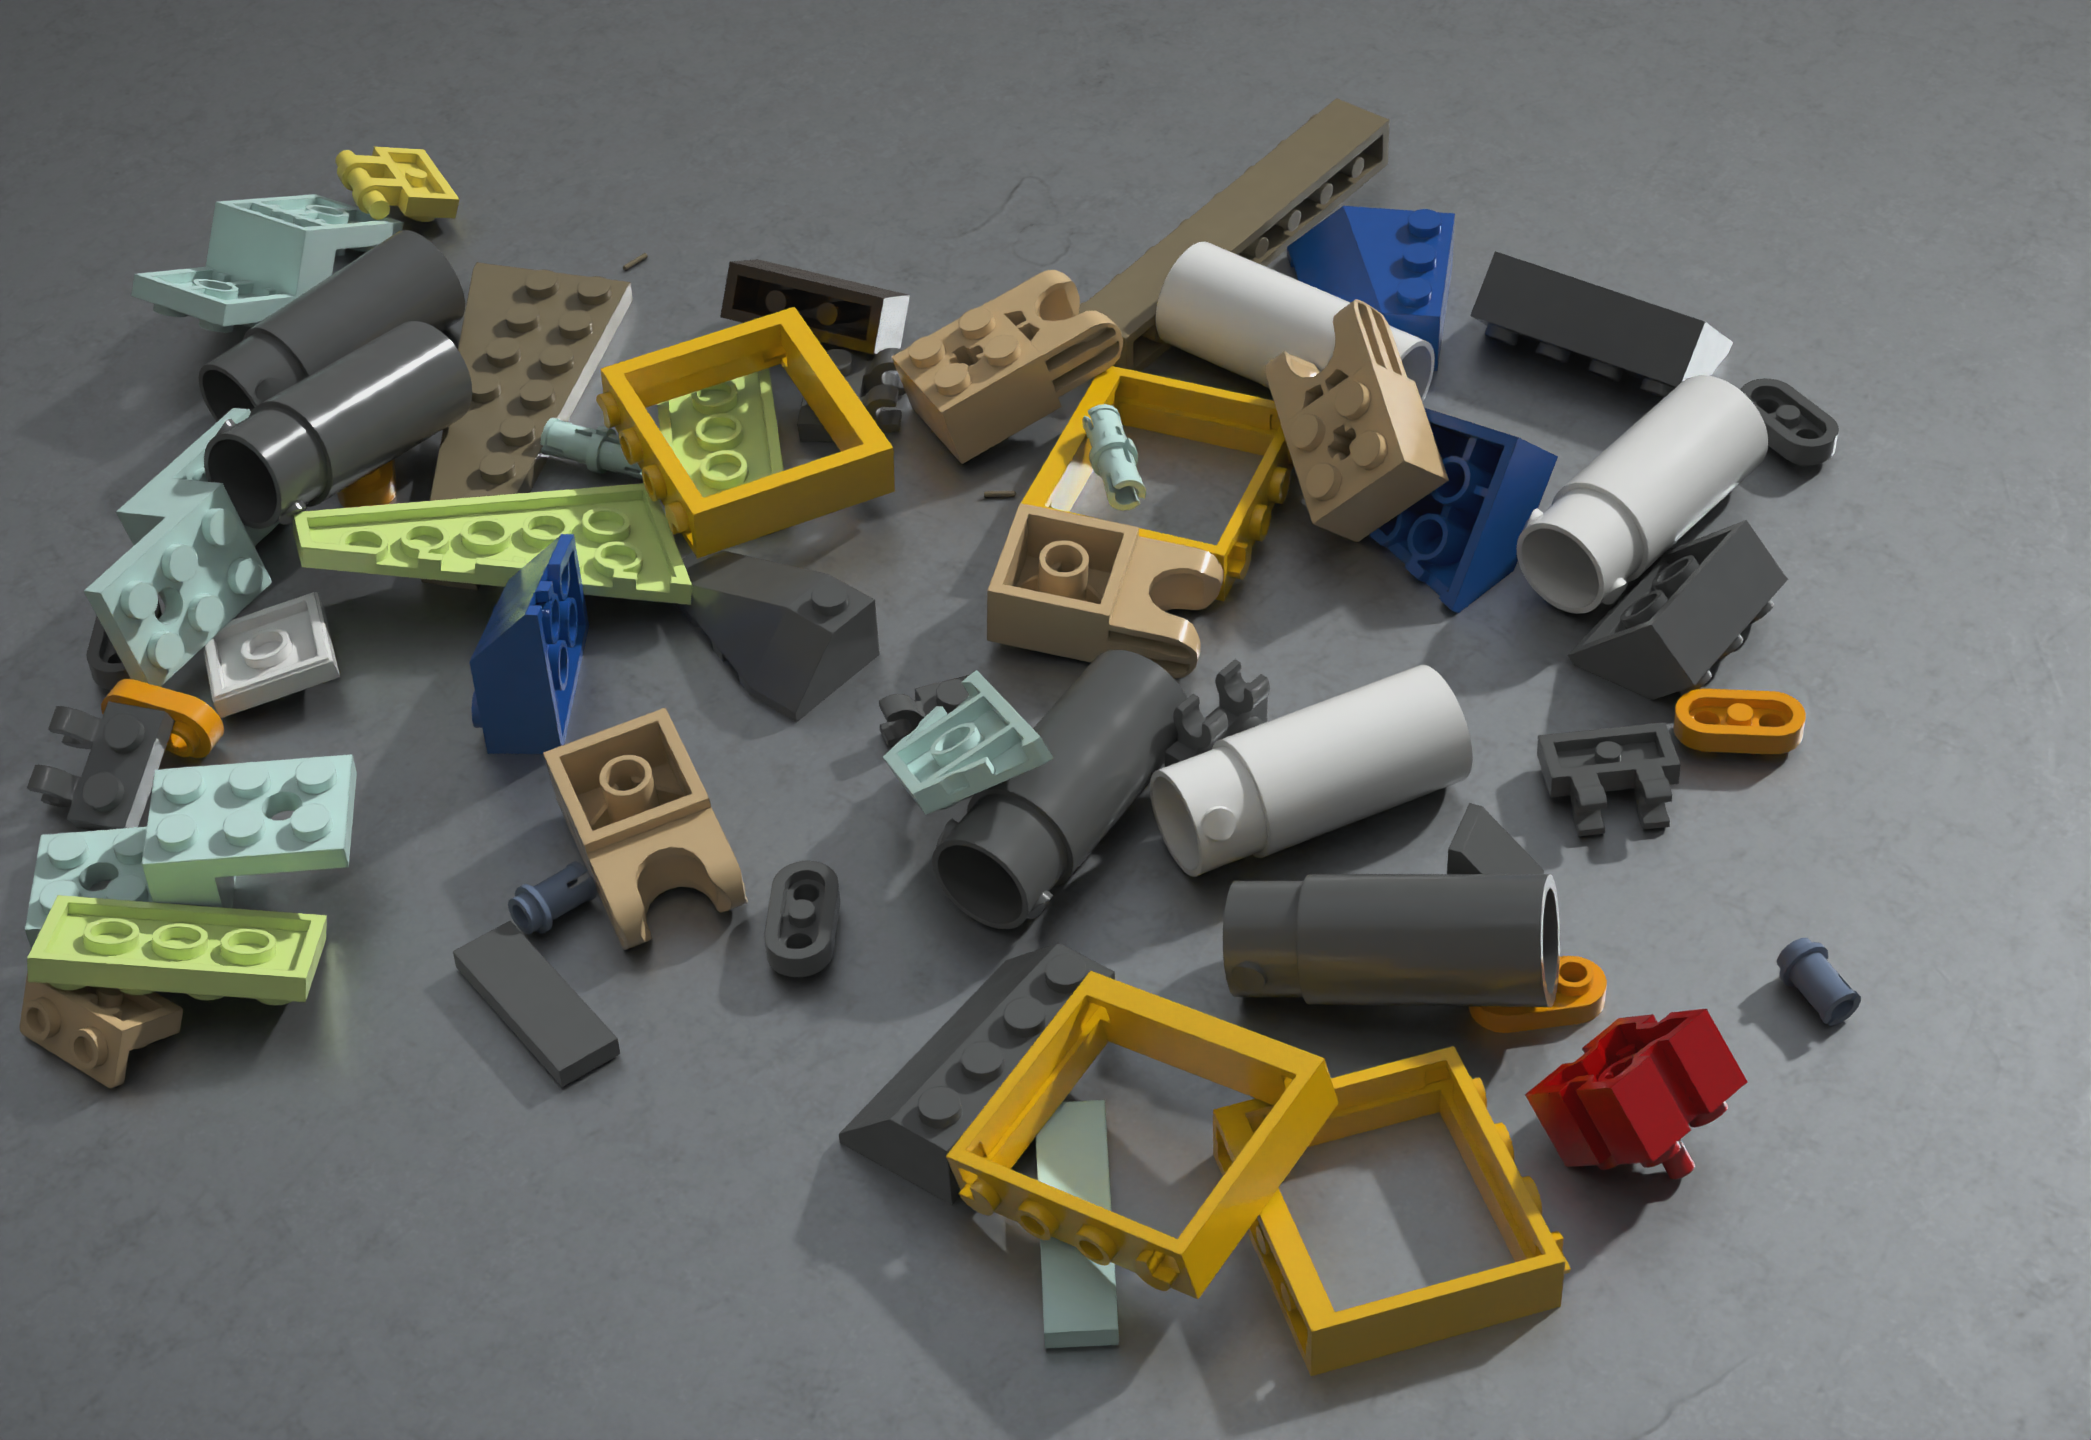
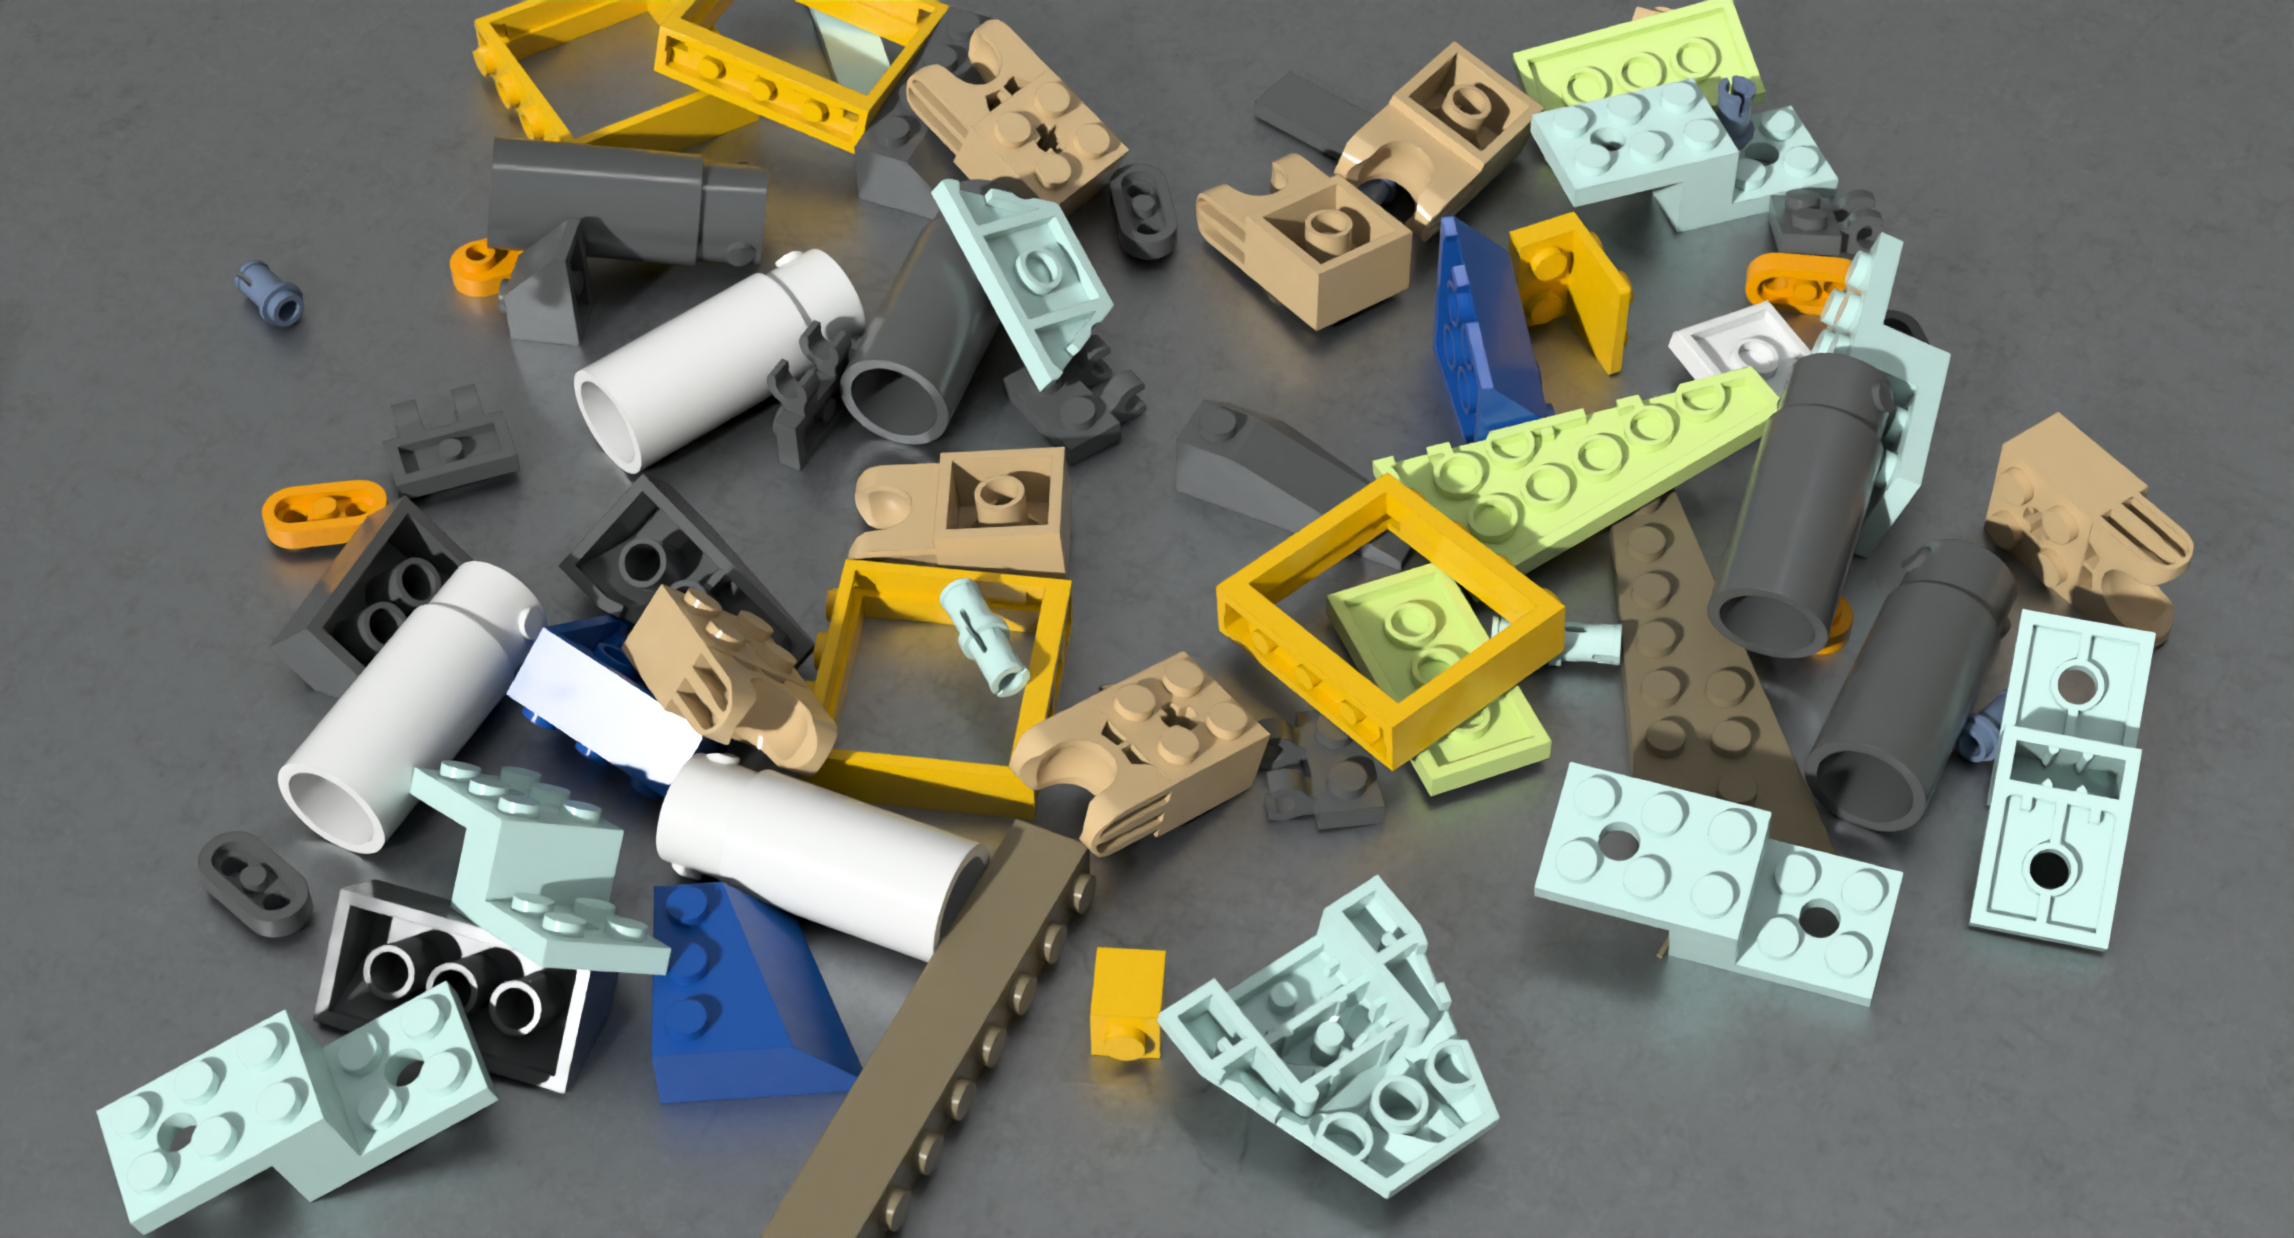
camera: 165 degrees right, 5 degrees up
light yellow plate [335,147,460,222] -> none
dark brown brick [720,259,910,354] -> none
red brick [1525,1009,1748,1180] -> none
none -> light aqua bracket [96,981,499,1235]
none -> light aqua bracket [409,760,672,975]
none -> dark grey wedge [559,473,815,670]
none -> tan brick [906,19,1129,217]
none -> yellow brick [1090,947,1166,1061]
none -> light aqua wedge [1157,875,1500,1200]
none -> tan brick [1333,41,1545,242]
none -> yellow bracket [1508,211,1634,375]
none -> light aqua bracket [1534,762,1904,1007]
none -> sand blue pin [1716,76,1756,150]
none -> tan brick [1984,412,2194,648]

